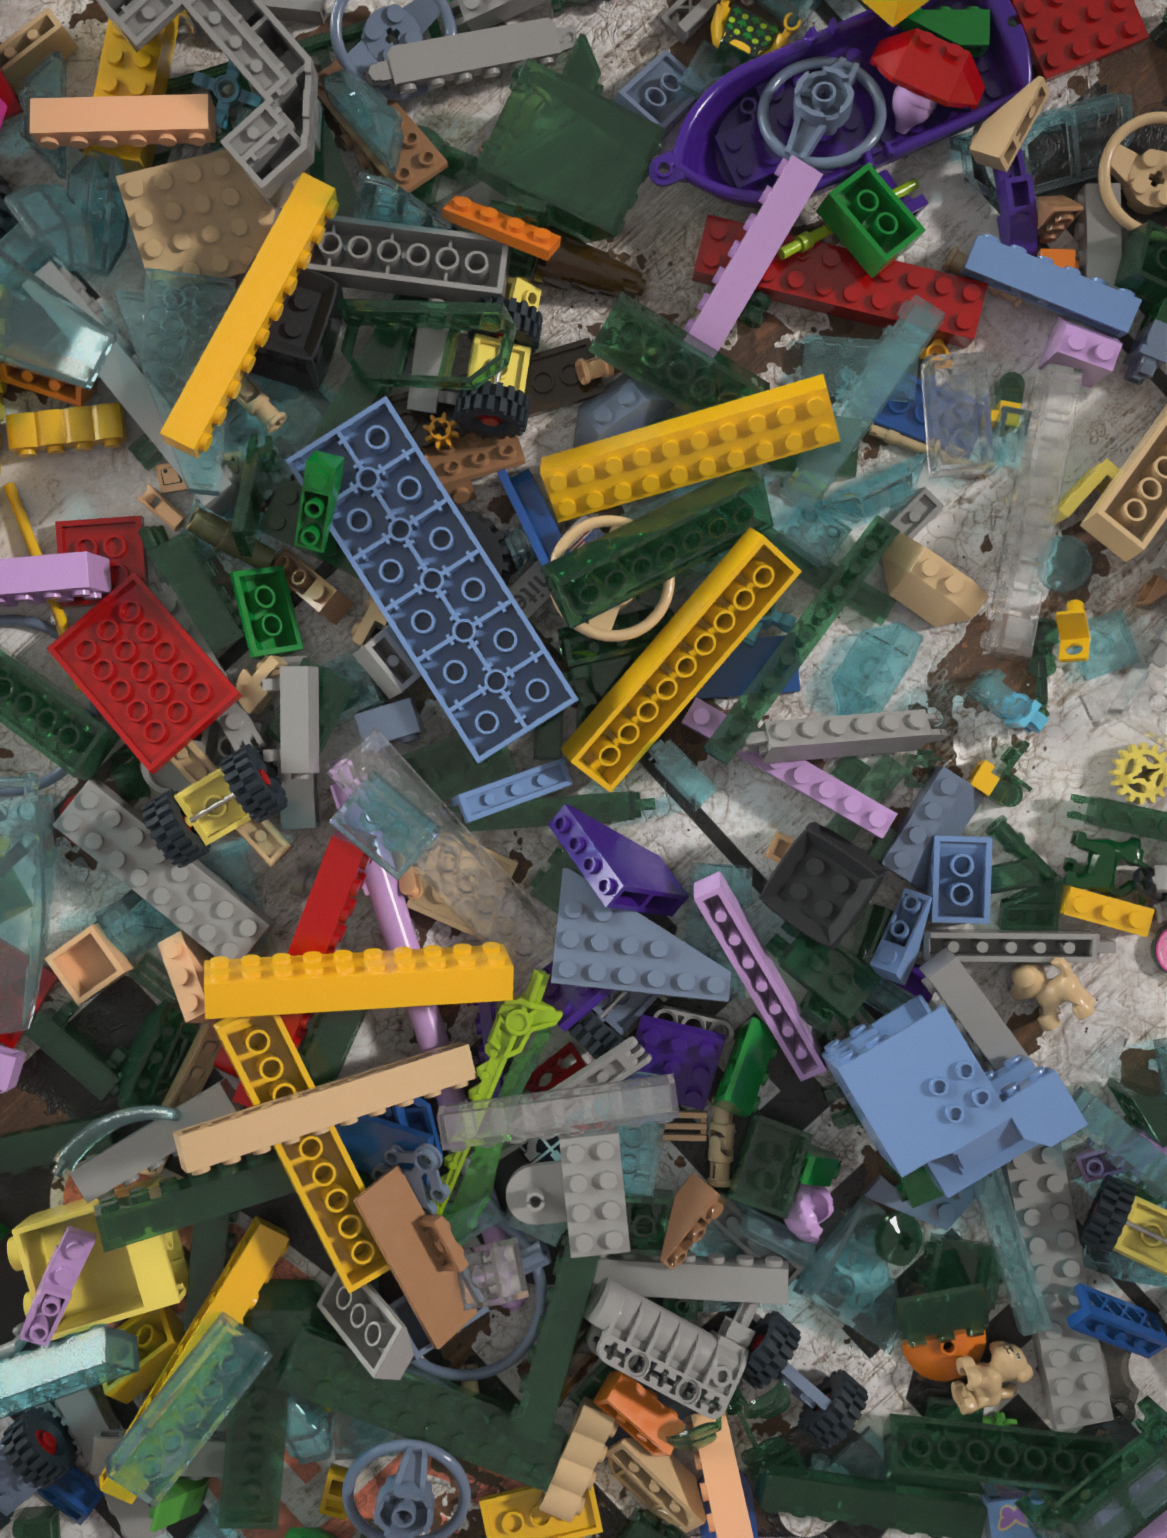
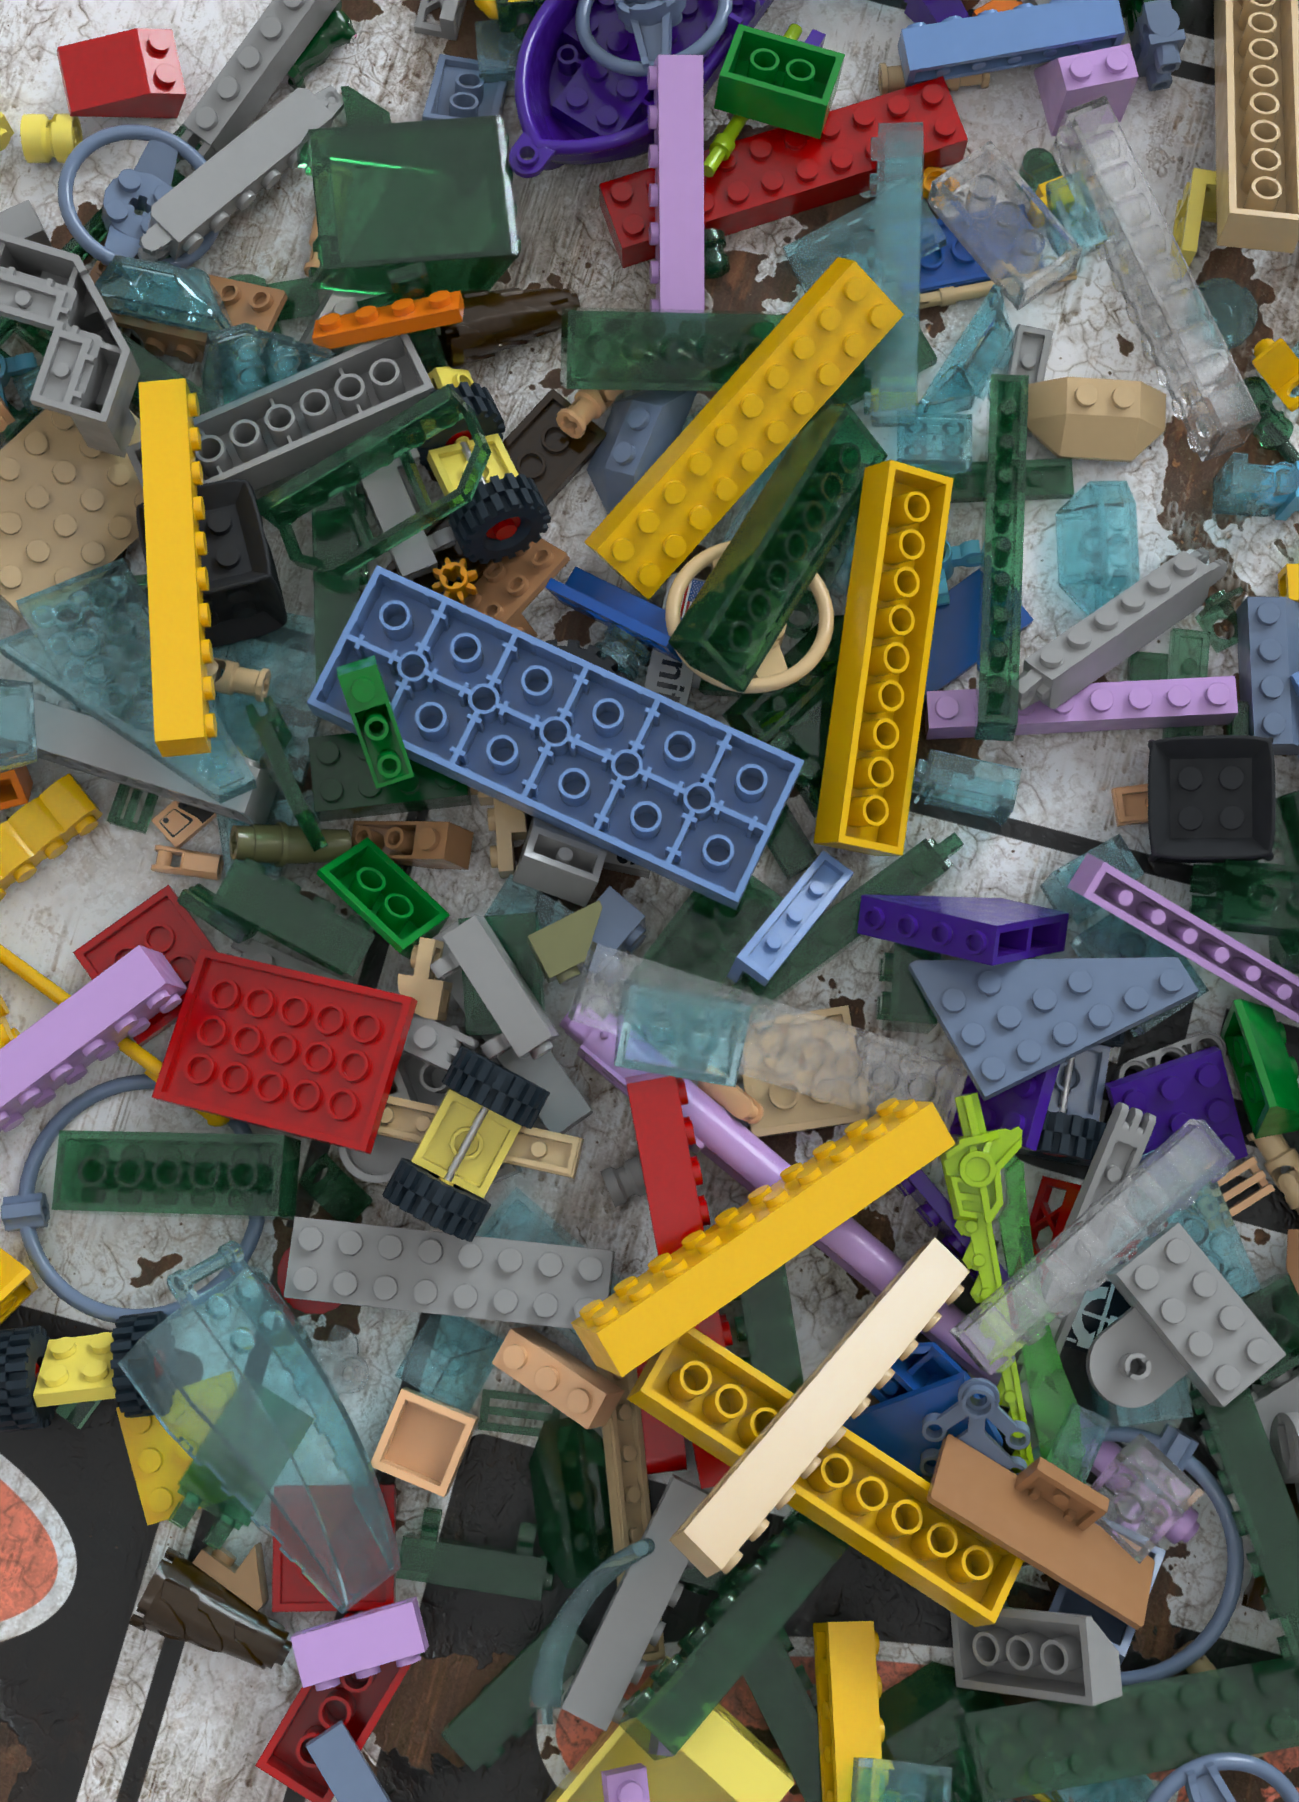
camera: 30 degrees left, 10 degrees down
none -> olive slope [527,900,603,985]

